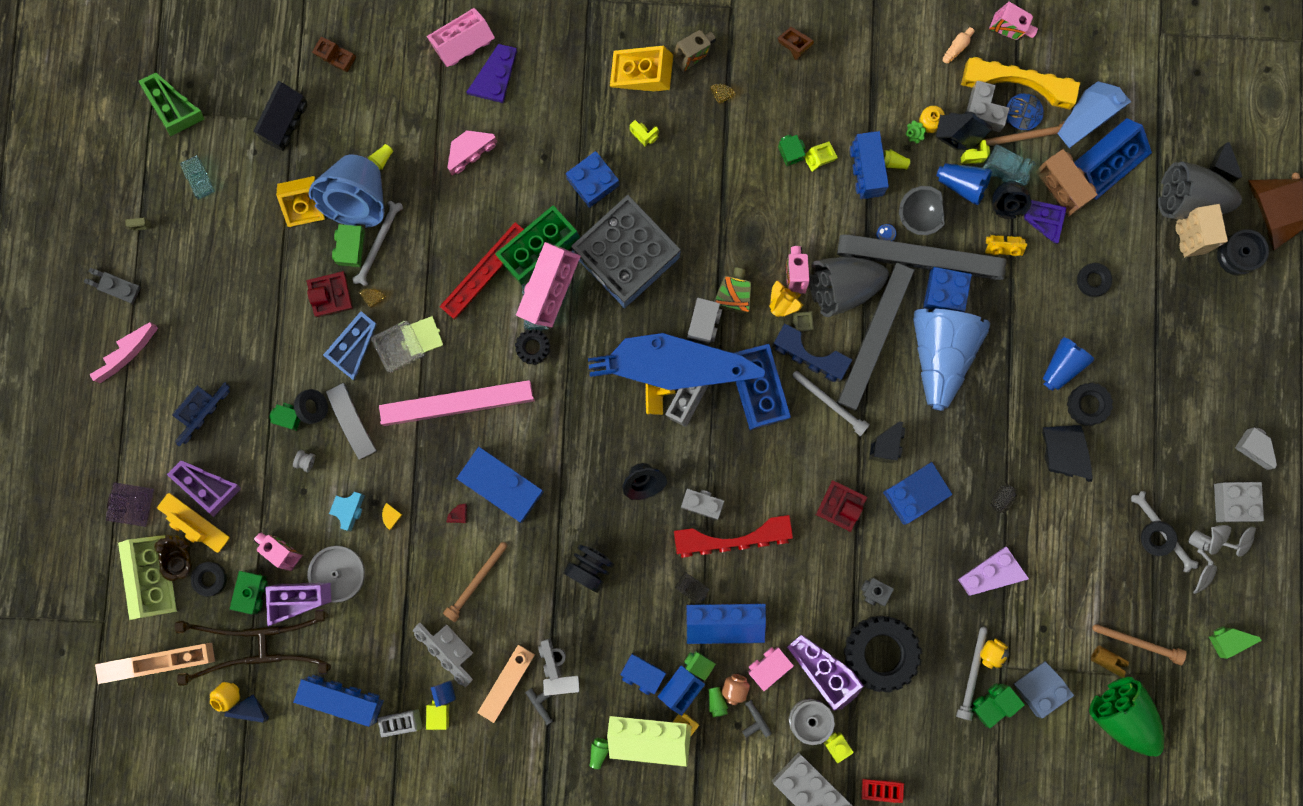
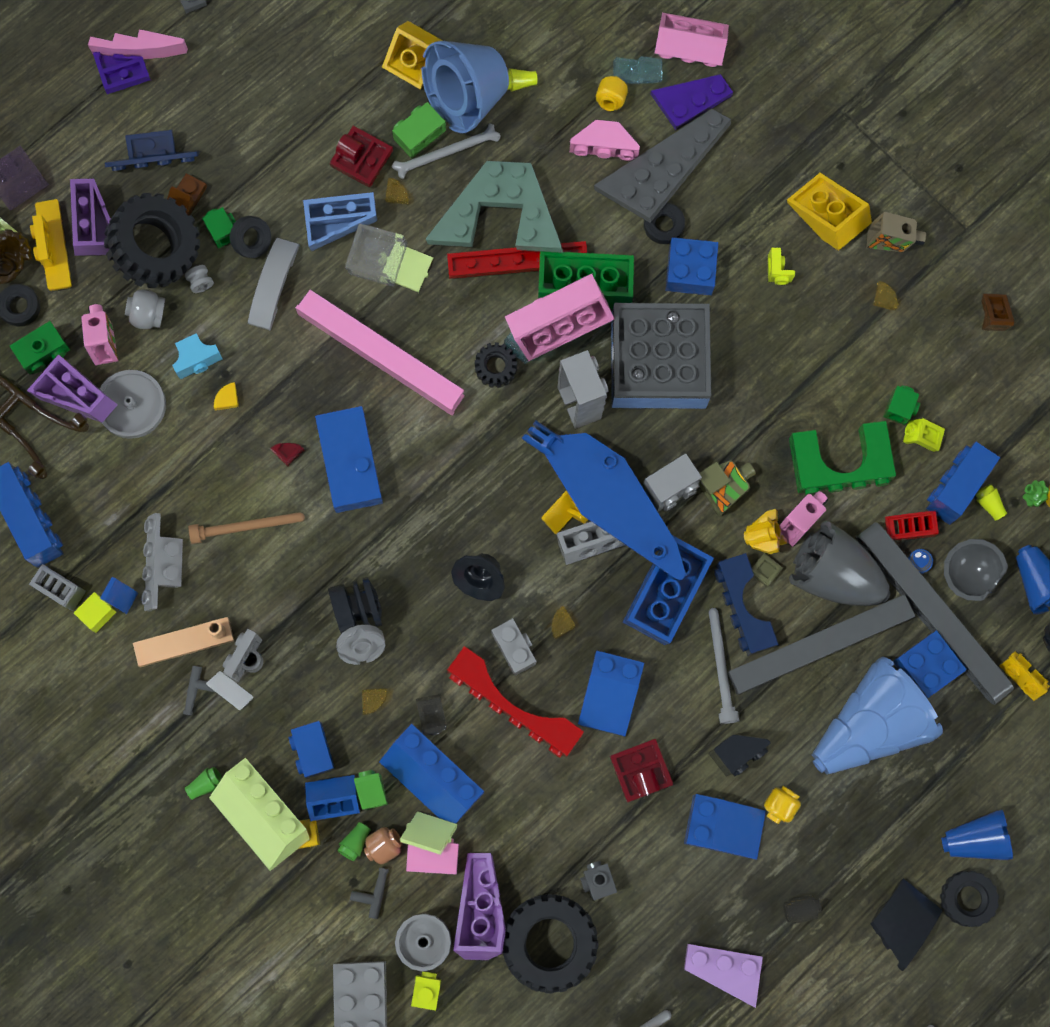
camera: 40 degrees right, 5 degrees down
none -> dark purple wing [93,52,150,94]
none -> black tyre [104,193,200,288]
none -> light grey piece [125,289,165,329]
none -> reddish brown slope [167,173,207,216]
none -> light grey tile [336,625,385,665]
none -> clear yellow tile [362,689,387,715]
none -> yellowish green piece [400,812,457,855]
none -> sand green wing [426,161,563,253]
none -> clear yellow tile [551,606,576,639]
none -> light grey piece [557,350,608,429]
none -> blue slope [578,651,644,737]
none -> dark grey wing [594,109,731,223]
none -> yellow head [596,76,628,111]
none -> clear light blue slope [613,56,662,84]
none -> black tyre [644,203,685,244]
none -> olive tile [699,462,730,496]
none -> yellow head [764,786,801,824]
none -> green arch [789,421,896,496]
none -> red slope [884,511,938,540]

